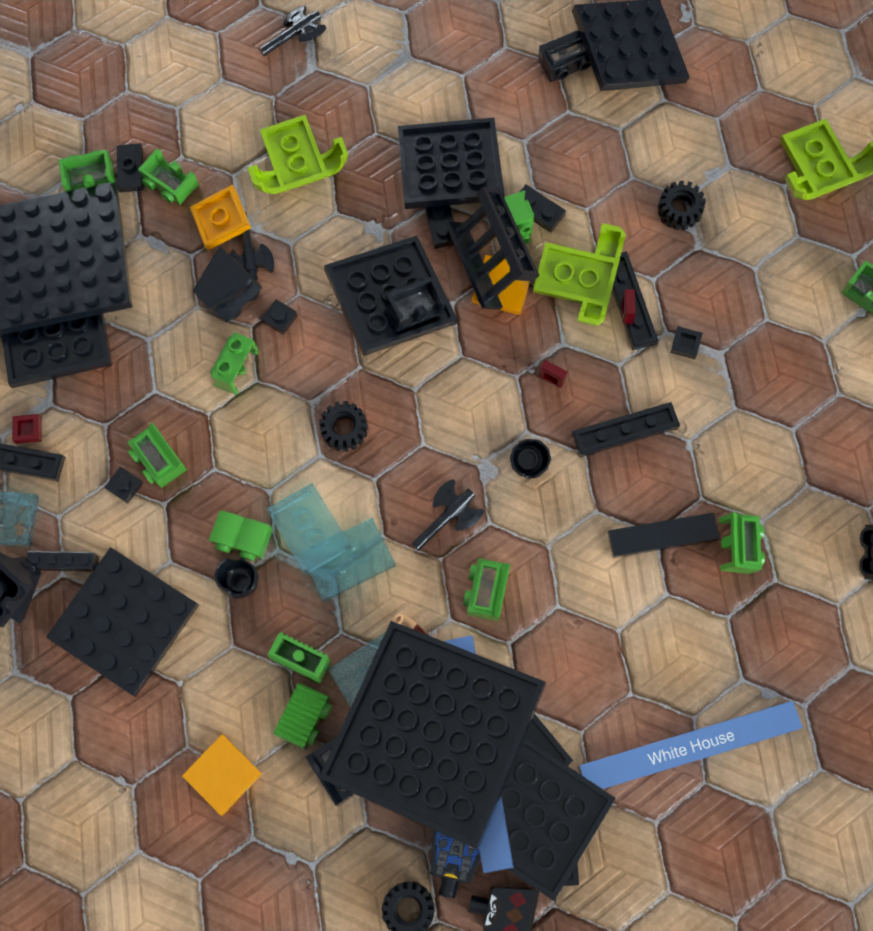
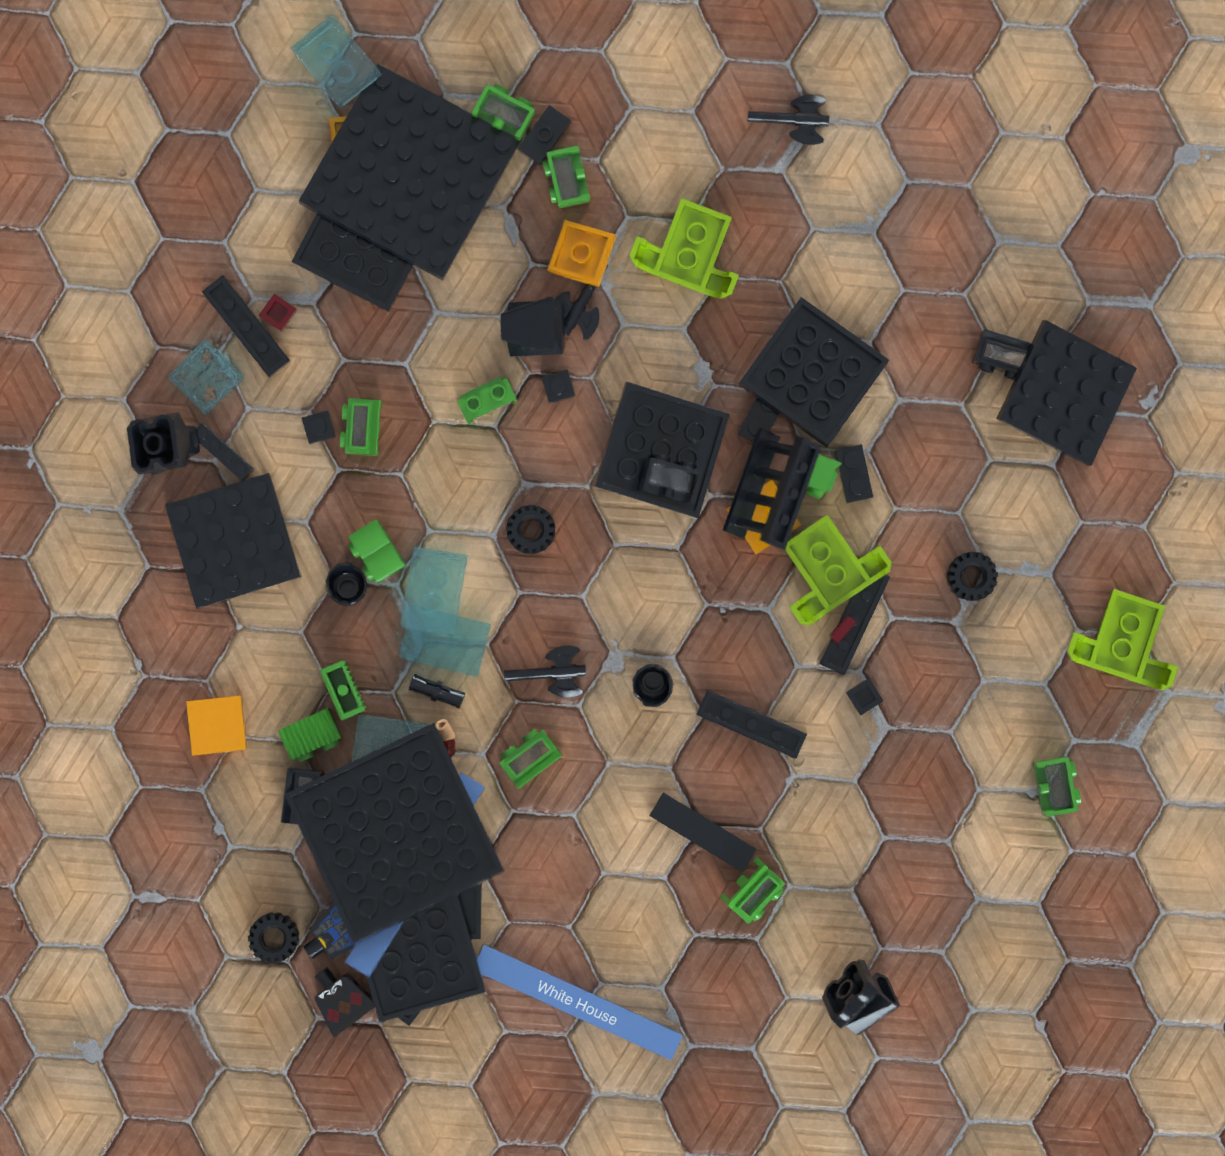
camera: 35 degrees right, 15 degrees up
dark red tile [539,360,568,388] -> none
none -> black pin [408,674,465,709]

